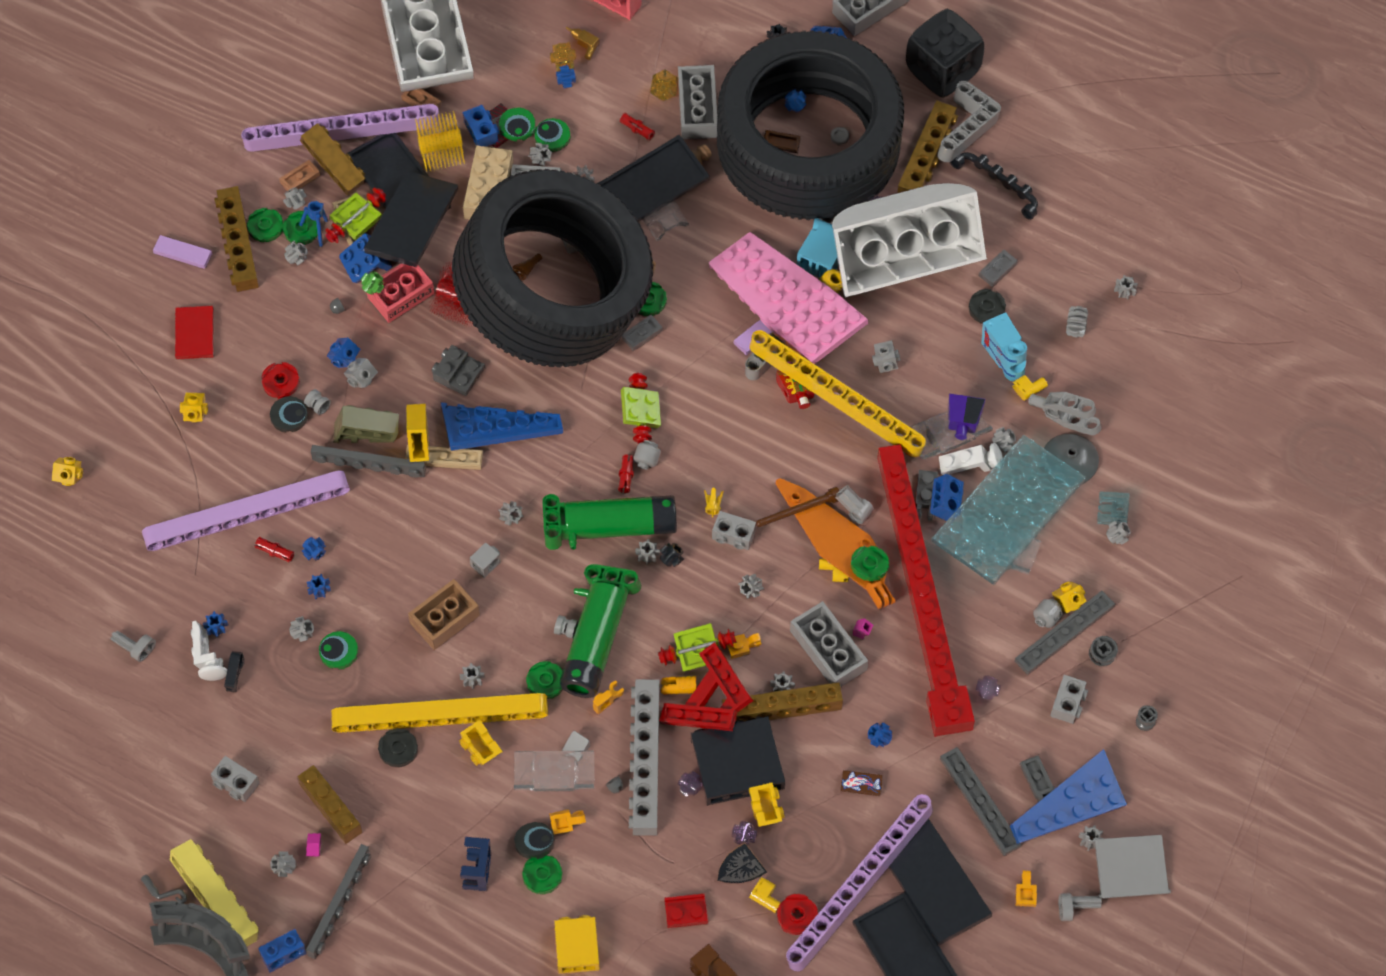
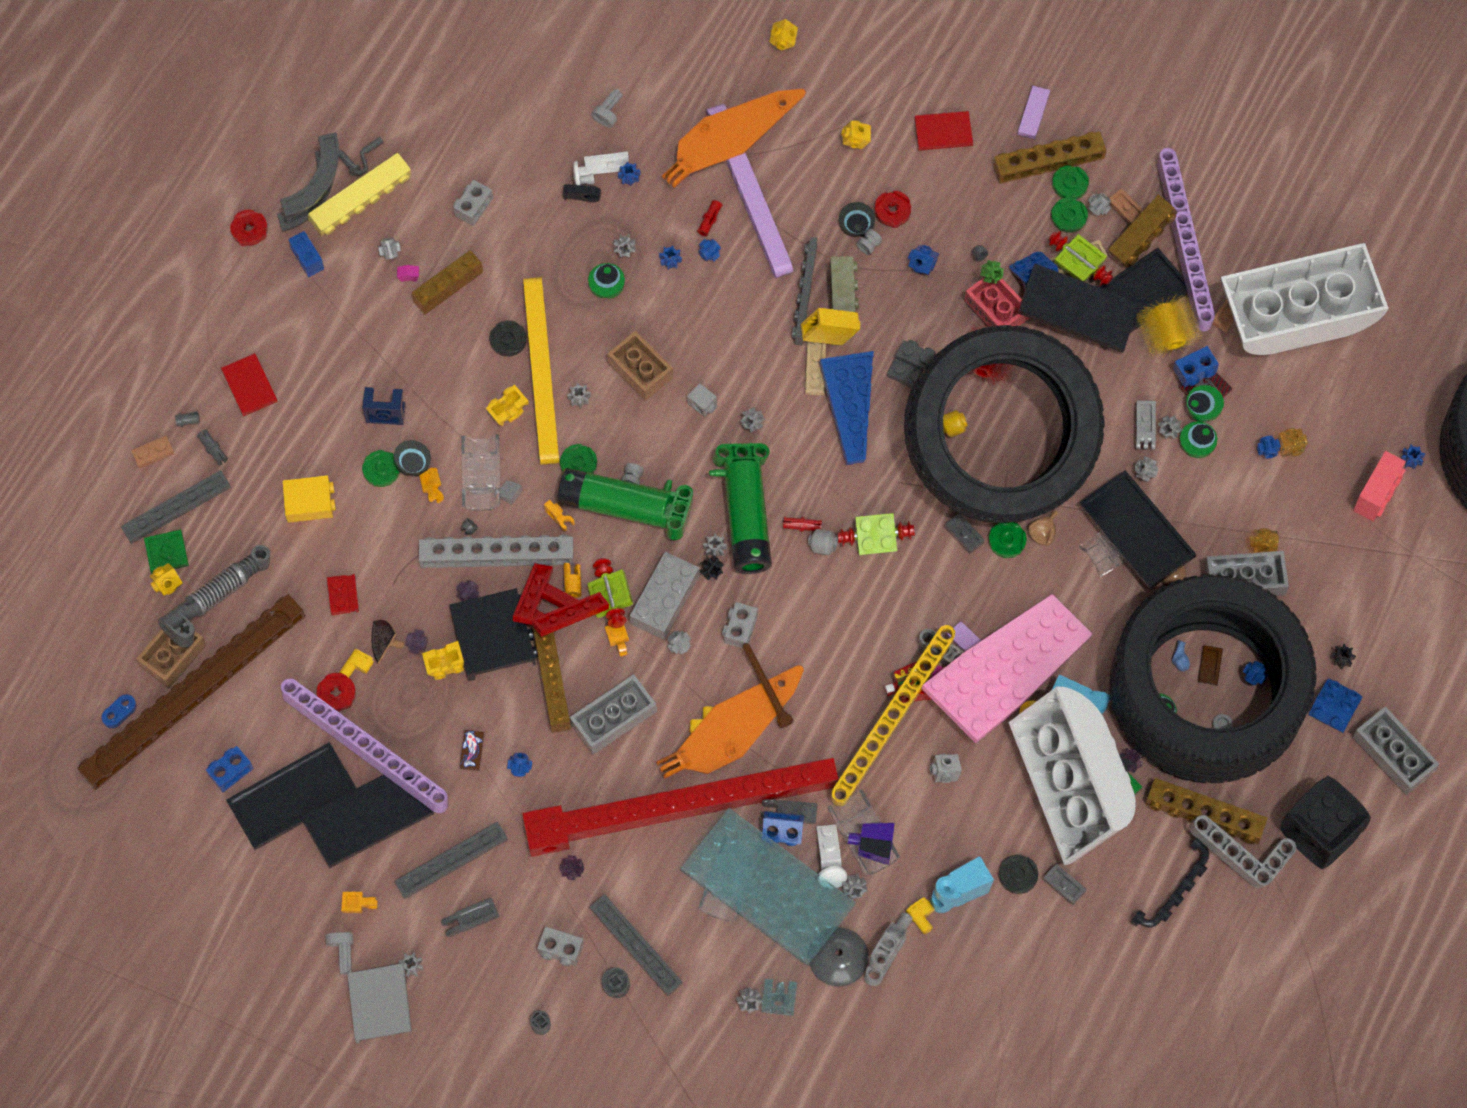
camera: 90 degrees right, 5 degrees up
light grey gear [284,241,307,266] -> none
blue plant [299,201,328,247] -> none
dark grey plate [306,844,371,959] -> none
light grey brick [343,358,378,388] -> none
tan brick [463,146,513,219] -> none
reddish brown cone [513,253,542,280] -> none
pearl gold piece [565,26,599,60] -> none
red pin [620,113,655,141] -> none
yellow piece [704,487,724,518] -> none
light grey gear [770,671,795,692] -> none
light grey piece [835,485,874,524] -> none
green tile [850,546,889,581] -> none
dark pink piece [852,618,873,639] -> none
blue wing [1010,749,1127,844] -> none
light grey head [1033,599,1062,628] -> none
yellow brick [1052,581,1087,613] -> none
light grey gear [1066,306,1088,338] -> none
light grey gear [1114,275,1138,300] -> none
none -> light grey brick [630,552,700,640]
none -> orange wing [661,89,806,188]

